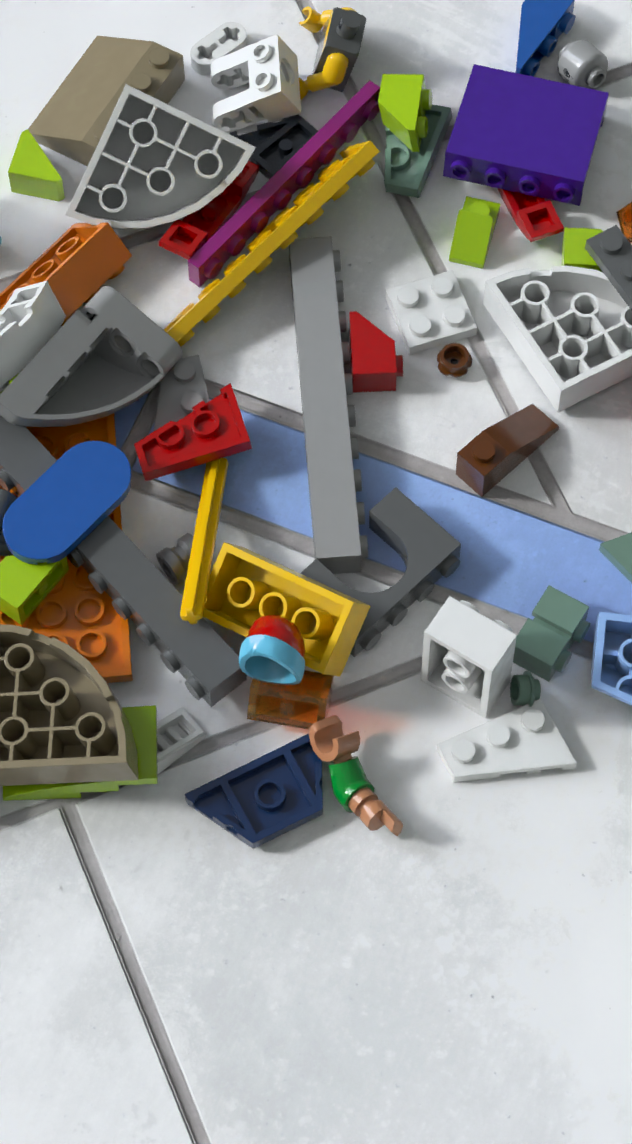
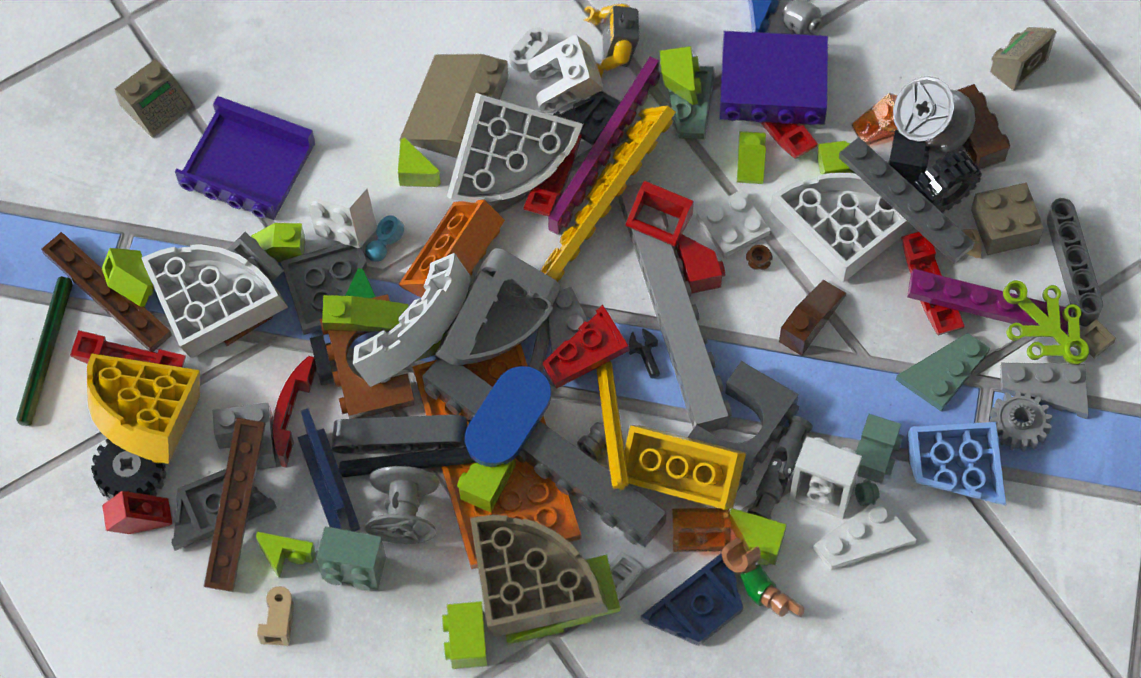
camera: 10 degrees left, 0 degrees up
medium azure piece [238,615,305,685] -> none
none -> red tile [625,181,694,247]
none -> black bar [629,328,660,378]
none -> lime slope [729,508,787,565]
none -> dark grey piece [747,416,813,520]

